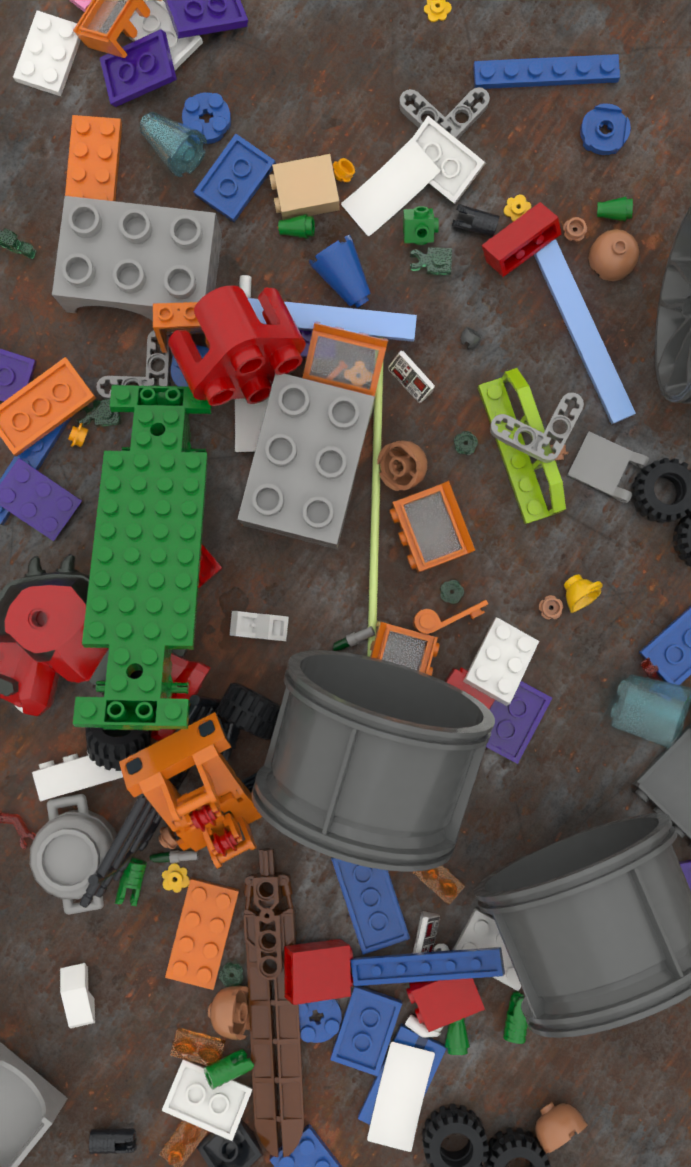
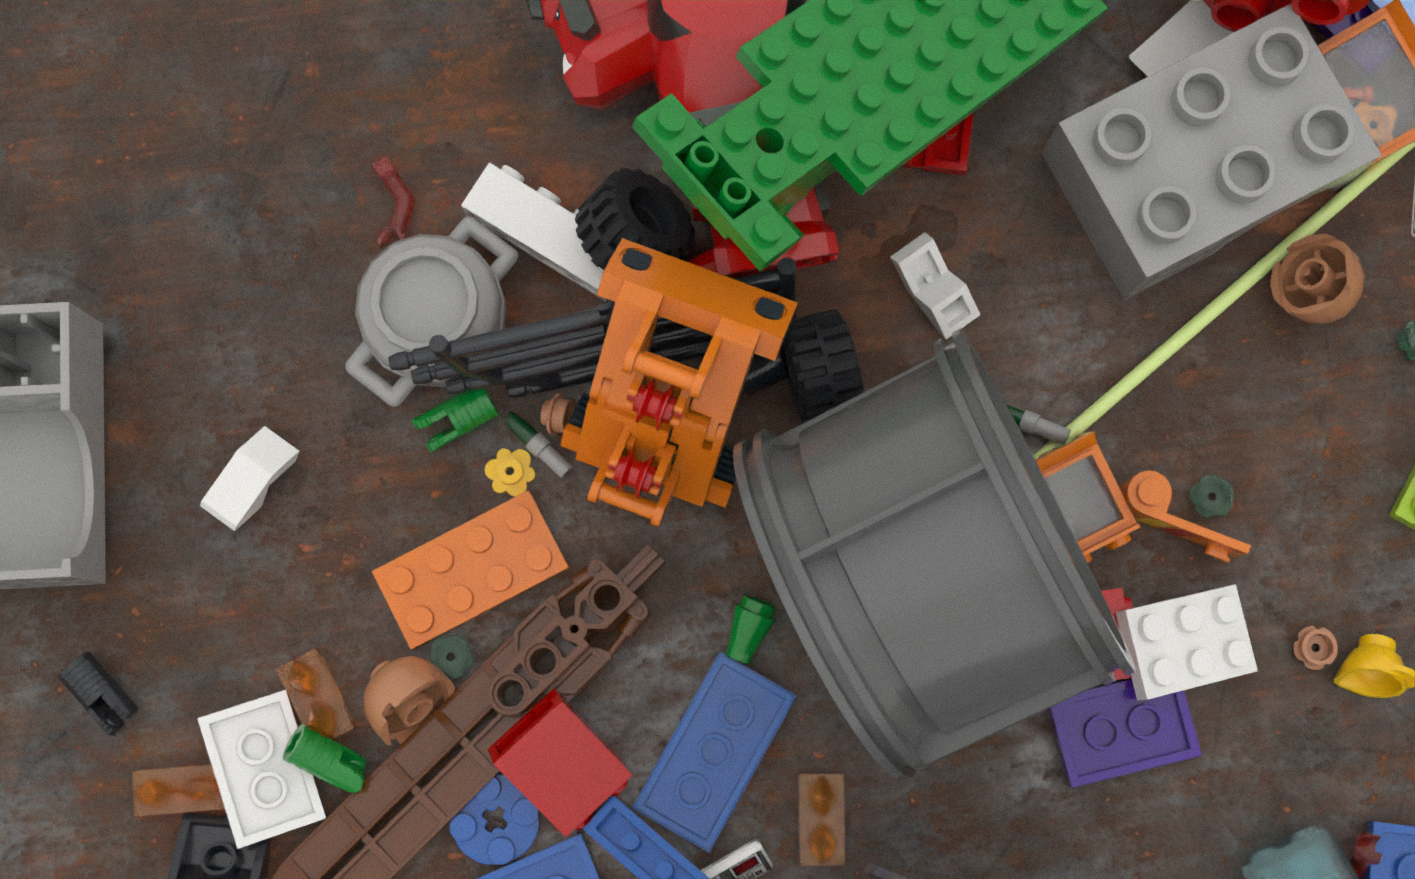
camera: 50 degrees right, 5 degrees down
window [389,481,475,573] -> none

